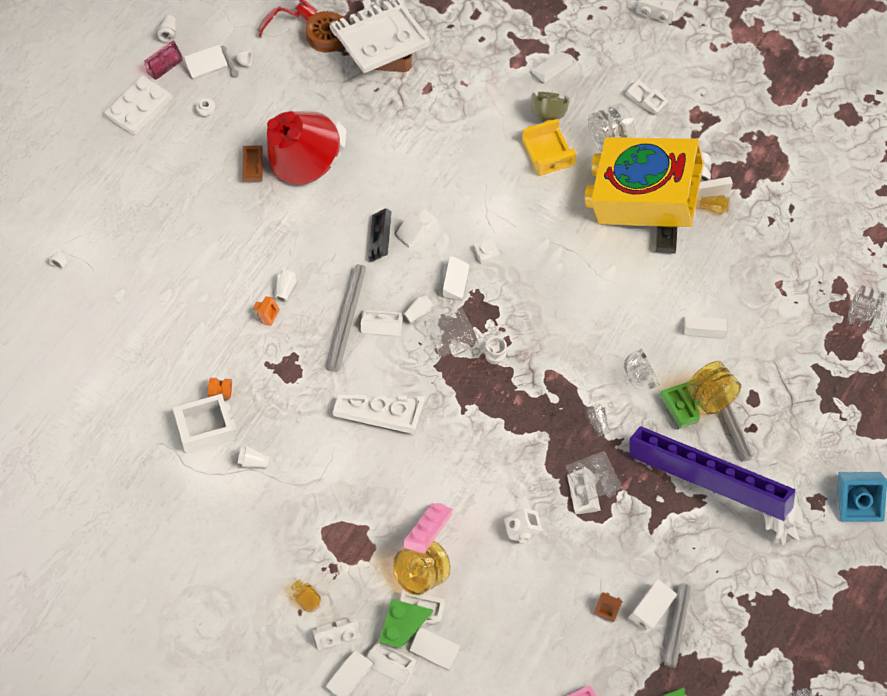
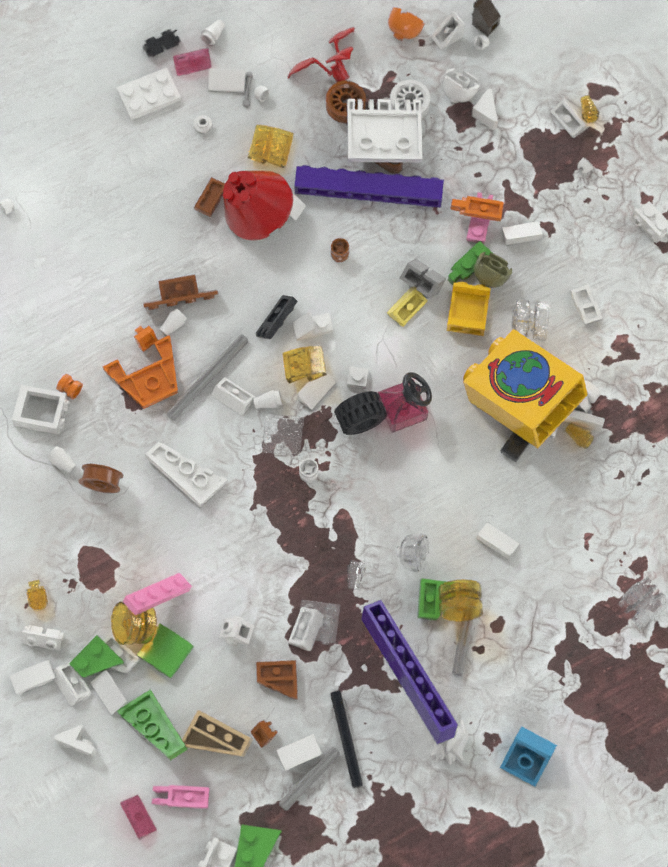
camera: 30 degrees right, 10 degrees up
none -> dark orange wheel [78,464,124,493]
none -> orange wing [102,335,178,409]
none -> bright green wing [117,689,188,760]
none -> bright green slope [137,623,194,678]
none -> black hinge [142,29,181,57]
none -> dark orange bracket [143,274,218,310]
none -> tan wedge [182,710,253,757]
none -> clear yellow slope [247,124,294,168]
none -> dark orange wing [256,660,298,700]
none -> clear yellow slope [282,346,327,384]
none -> dark purple brick [294,165,444,208]
none -> black axle [330,691,363,788]
none -> dark orange wheel [331,238,349,262]
none -> black tyre [334,391,387,435]
none -> clear pink piece [378,372,432,433]
none -> light yellow slope [387,287,428,327]
none -> light grey piece [399,259,446,298]
none -> bright green hinge [447,241,492,285]
none -> orange hinge [451,196,504,222]
none -> bright pink hinge [466,192,493,244]

